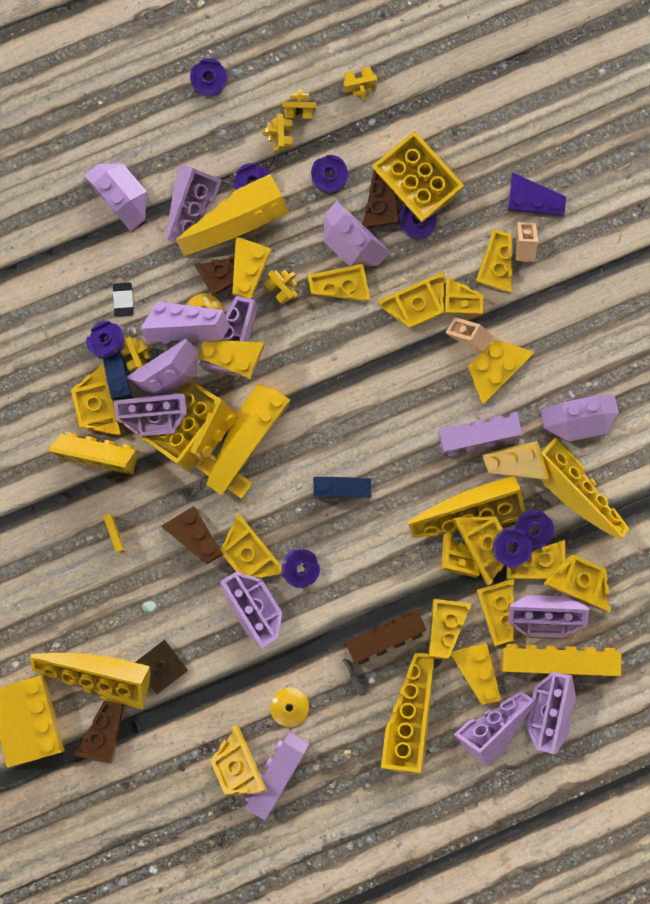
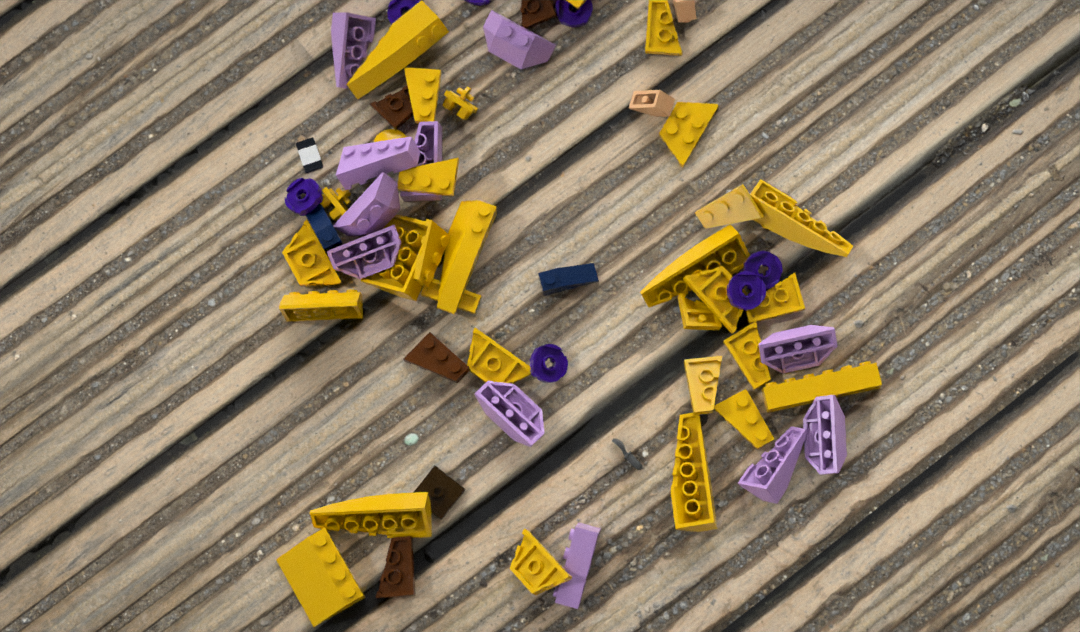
camera: 10 degrees left, 5 degrees down
lavender wedge [84,164,147,232] -> none
yellow tile [103,514,125,553] -> none
yellow dish [270,688,309,727] -> none
yellow wing [307,264,371,302] -> none
reddish brown wedge [345,609,427,665] -> none
yellow wing [377,272,445,329] -> none
lavender wedge [438,412,522,456] -> none
yellow wing [445,276,484,315] -> none
lavender wedge [540,394,619,442] -> none
yellow wing [544,555,611,612] -> none

